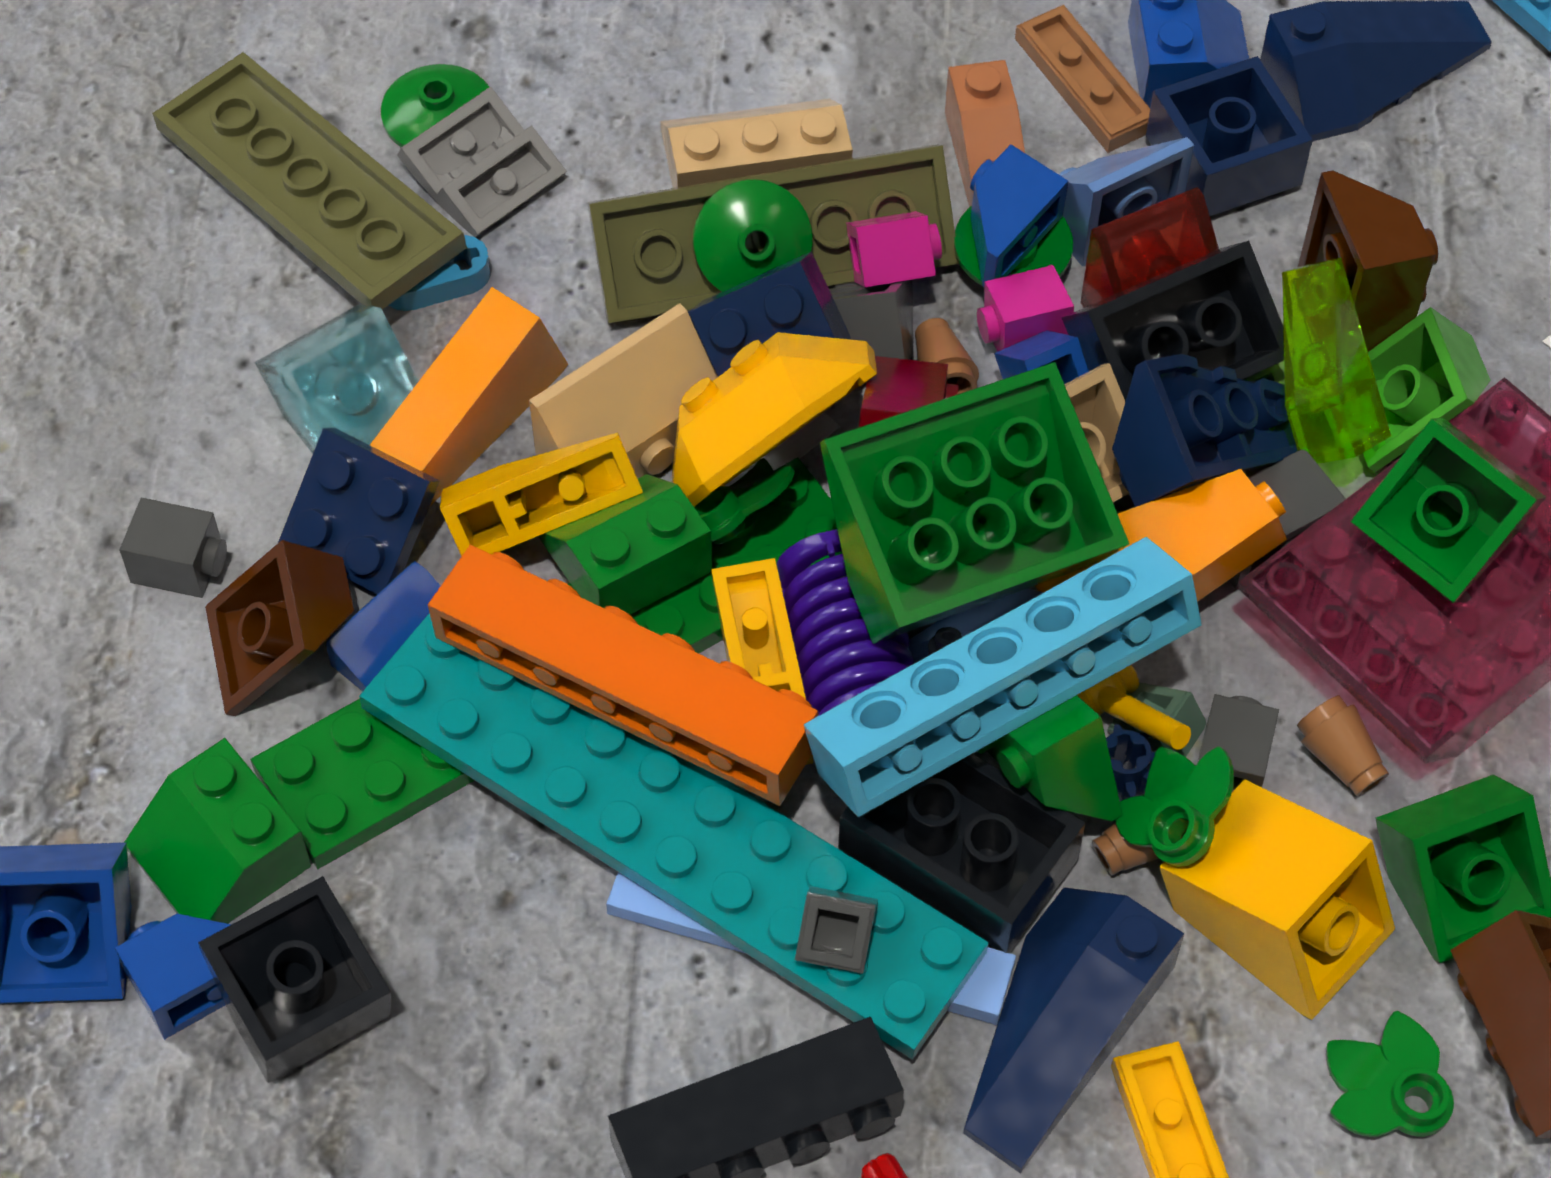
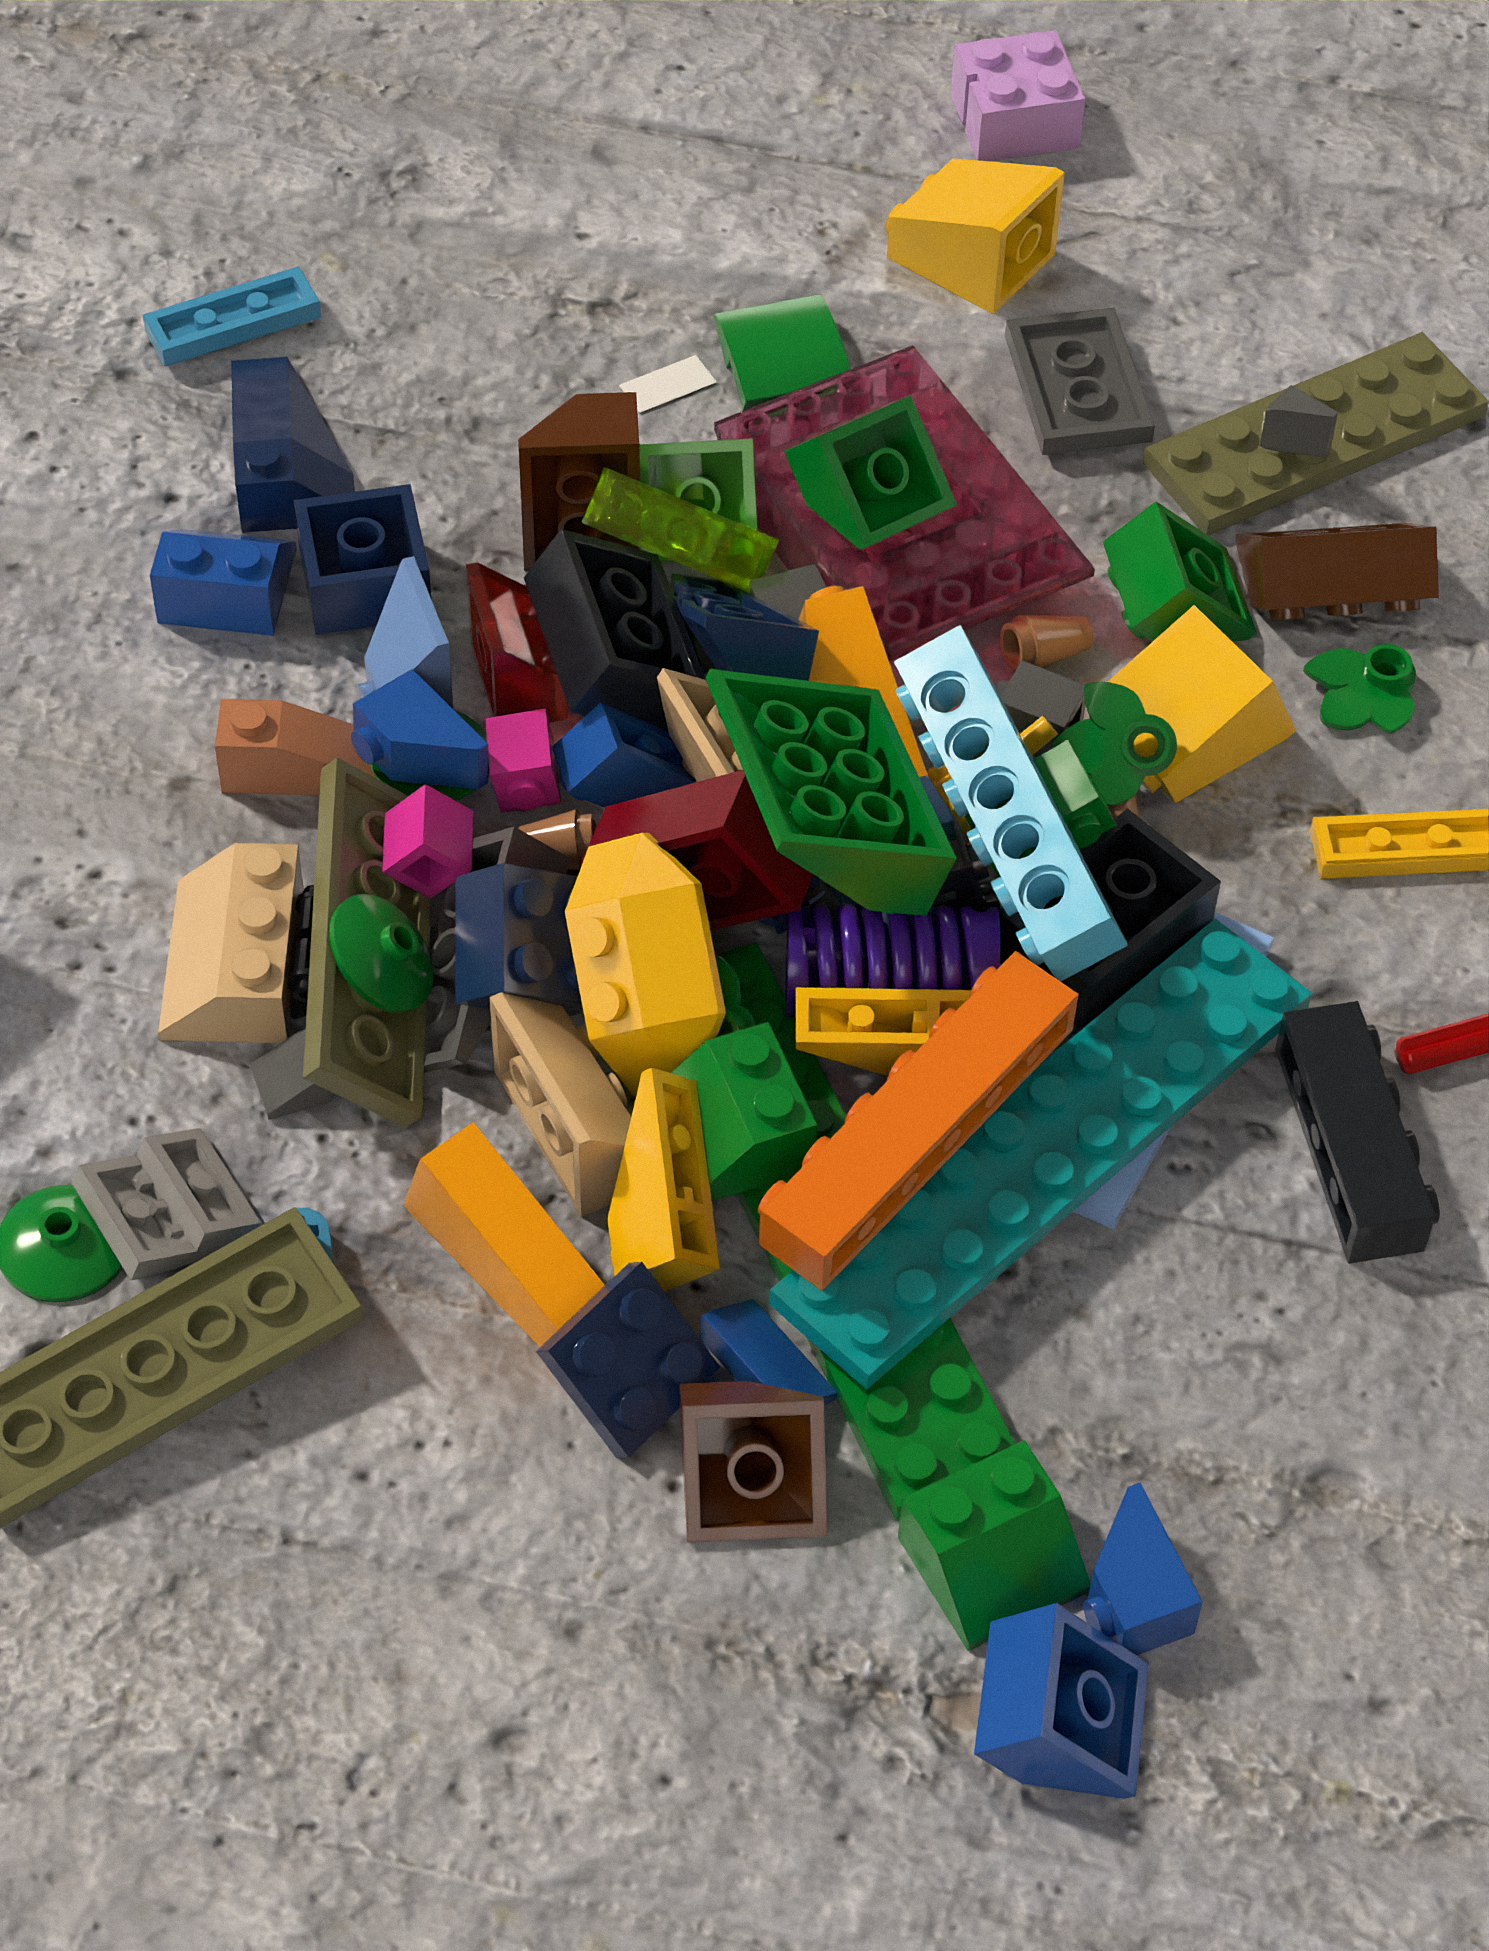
camera: 80 degrees left, 5 degrees down
dark grey brick [119,497,227,598] -> none
black slope [198,876,391,1083] -> none
clear light blue slope [254,304,419,454] -> none
dark grey slope [795,887,878,973] -> none
dark blue wedge [963,887,1184,1174] -> none
medium nougat tile [1015,4,1150,153] -> none

